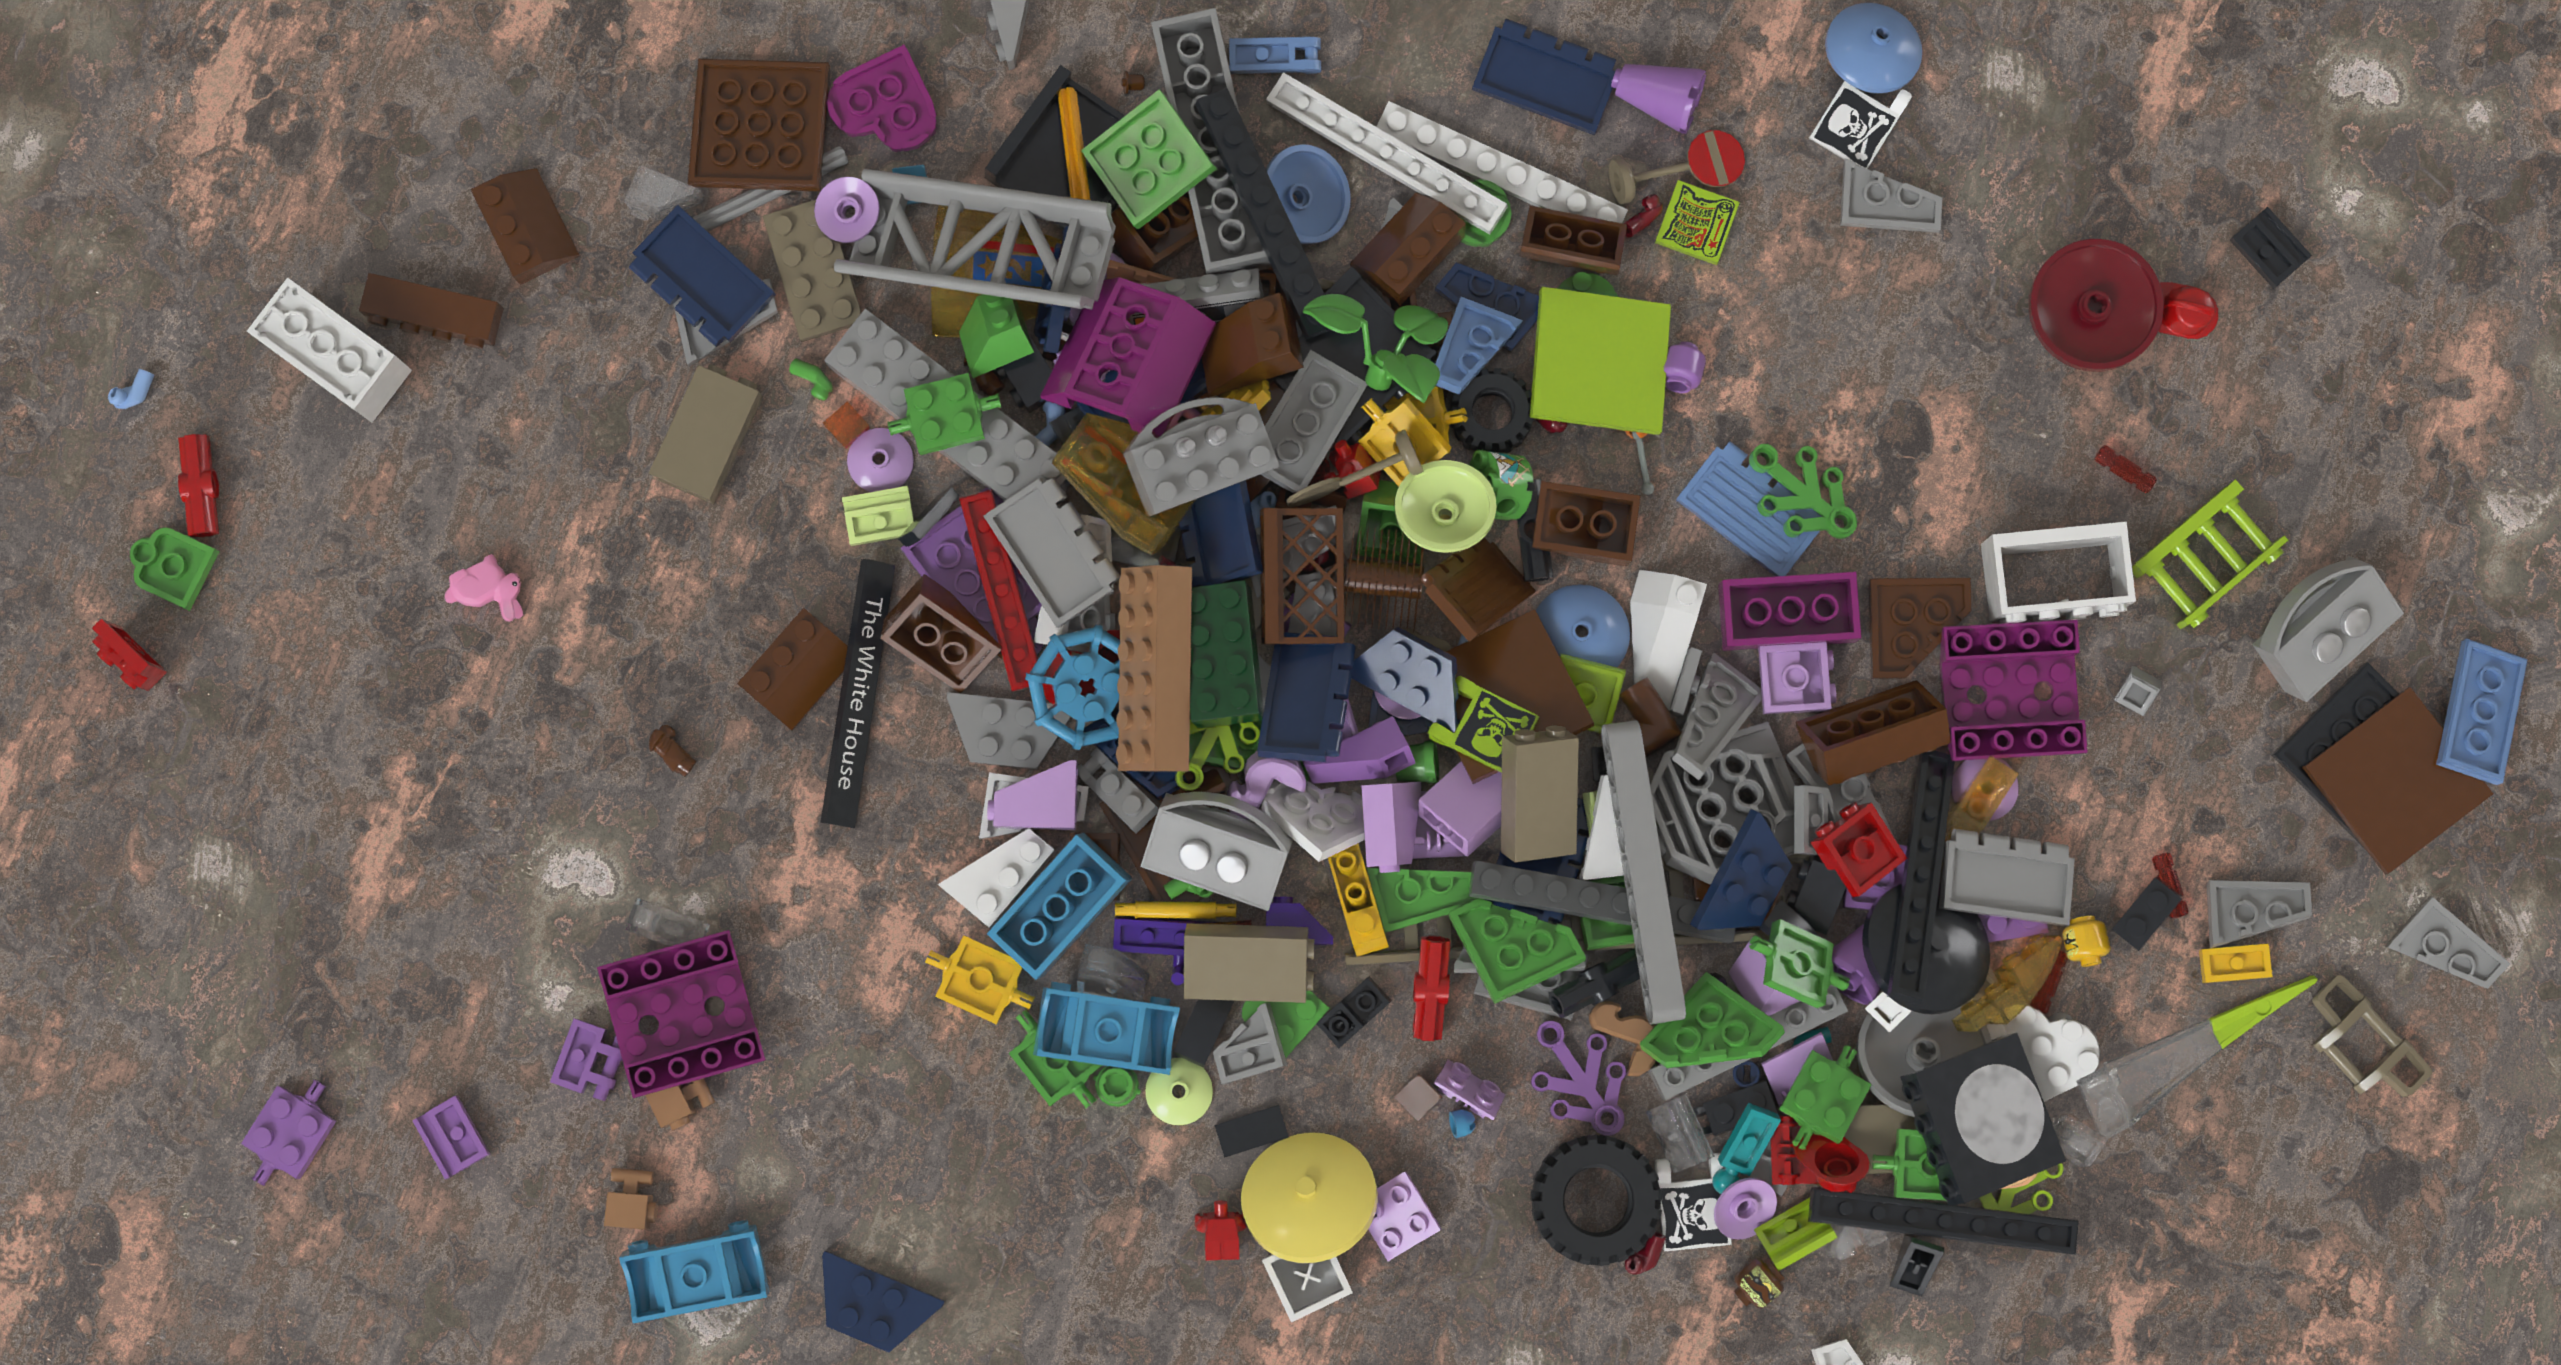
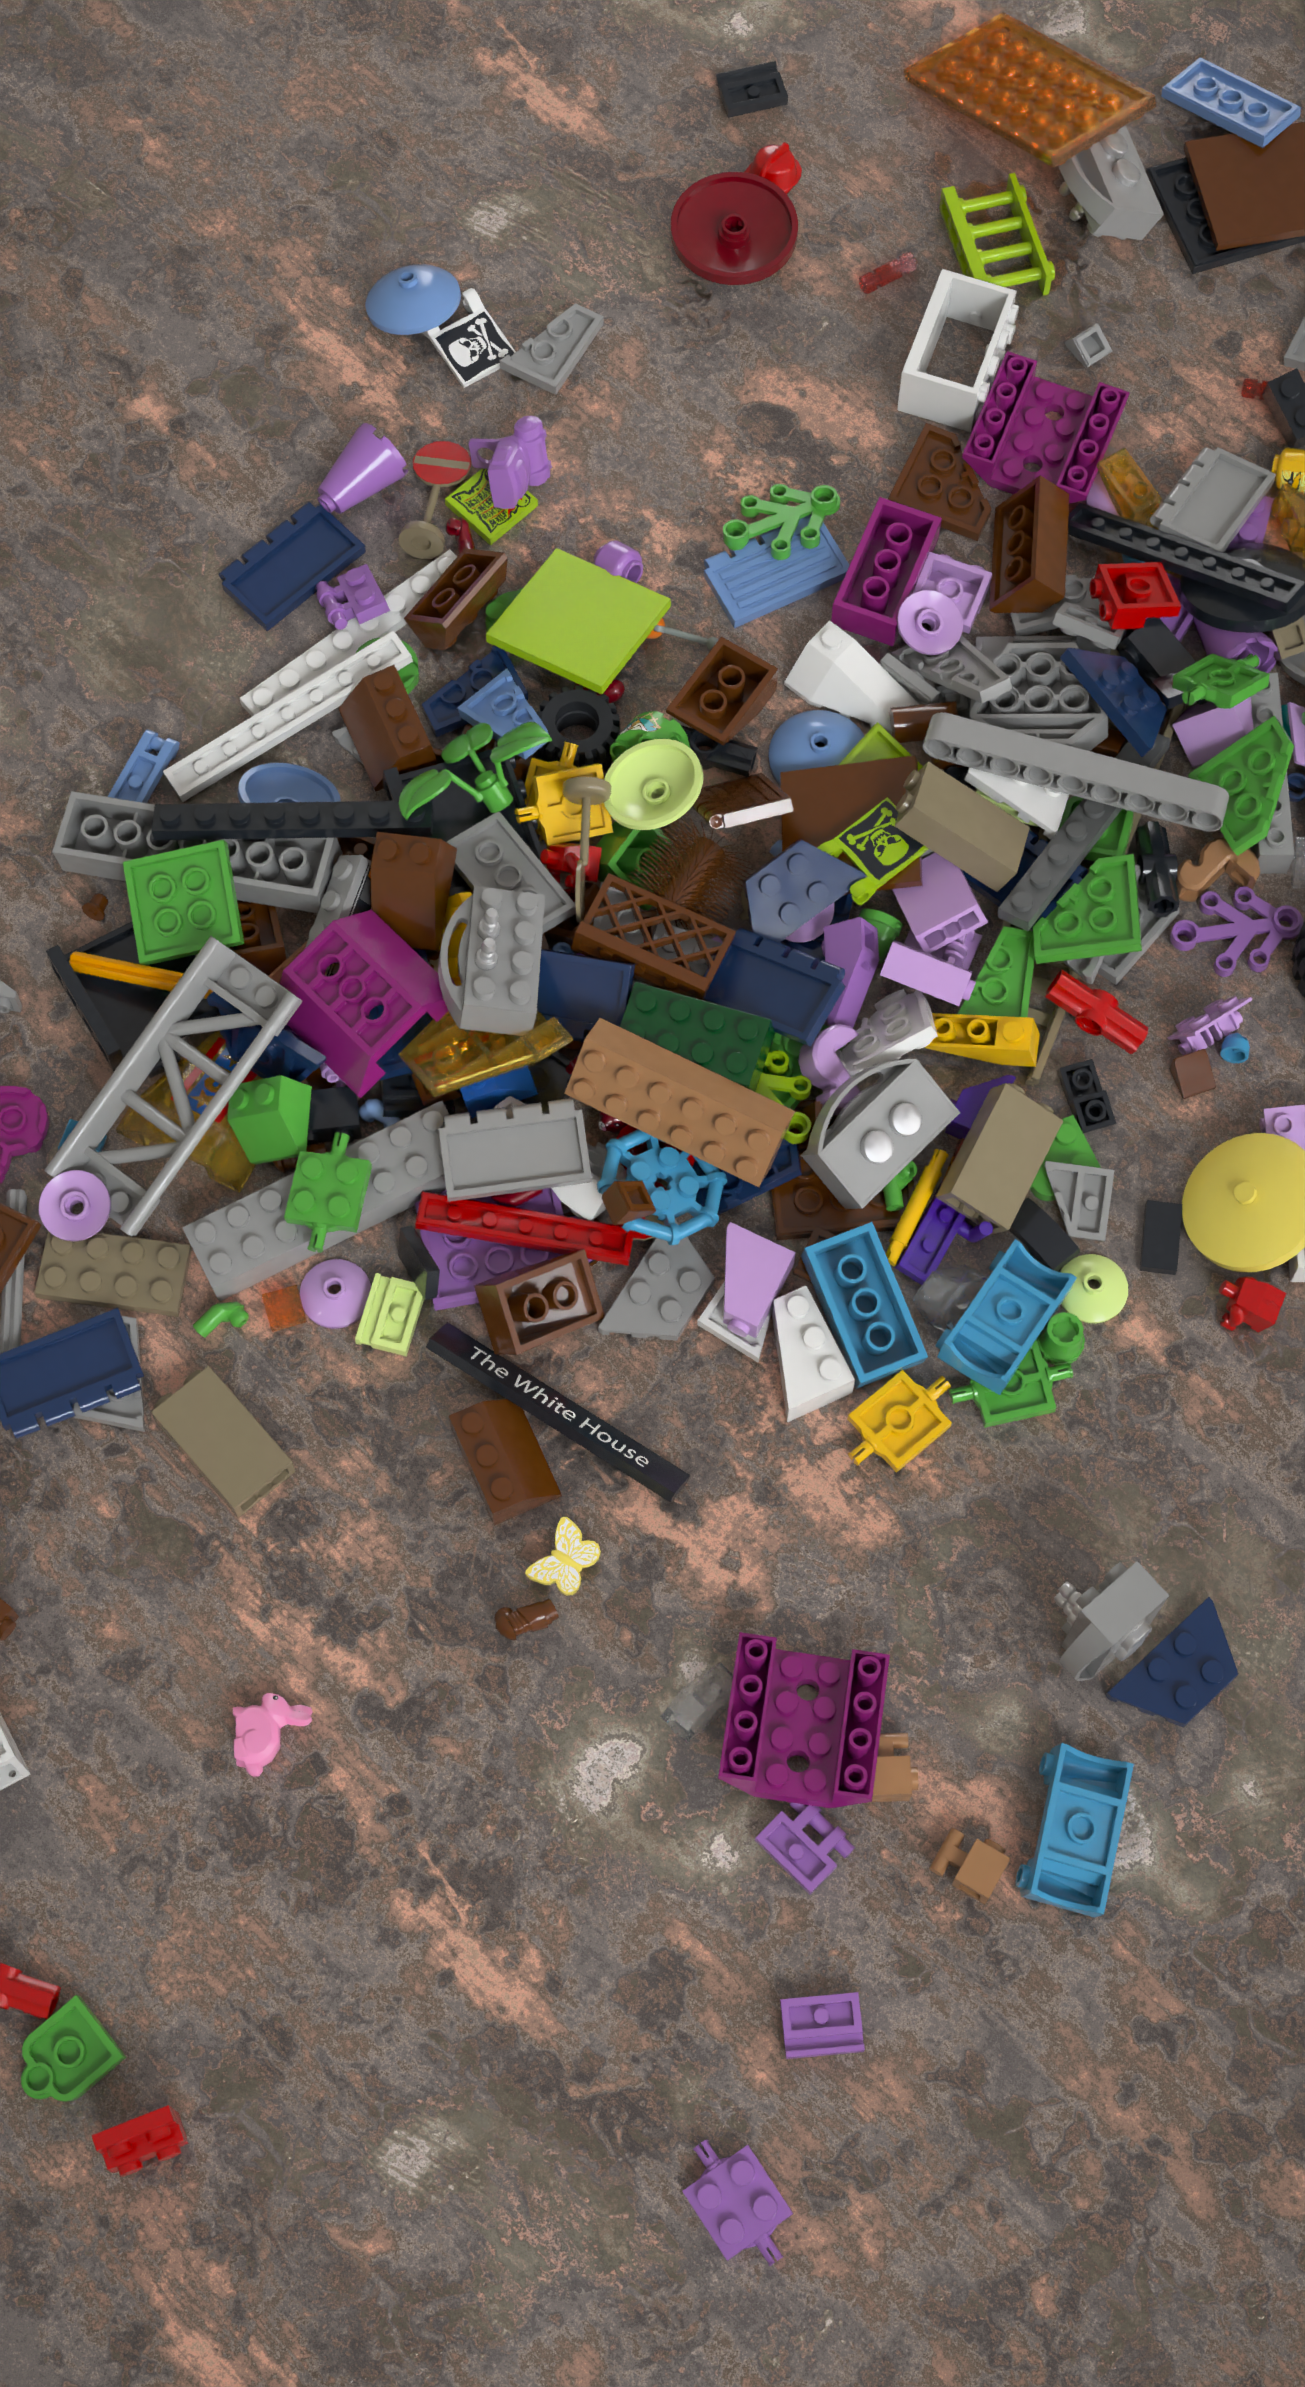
camera: 65 degrees left, 15 degrees down
light grey plate [1078,748,1159,834] -> none
none -> medium lavender plate [316,564,390,630]
none -> medium lavender piece [469,416,552,509]
none -> light yellow animal [525,1517,601,1596]
none -> reddish brown slope [602,1181,656,1225]
none -> lavender dish [897,590,963,655]
none -> clear orange plate [903,12,1157,168]
none -> light grey piece [1054,1561,1170,1681]

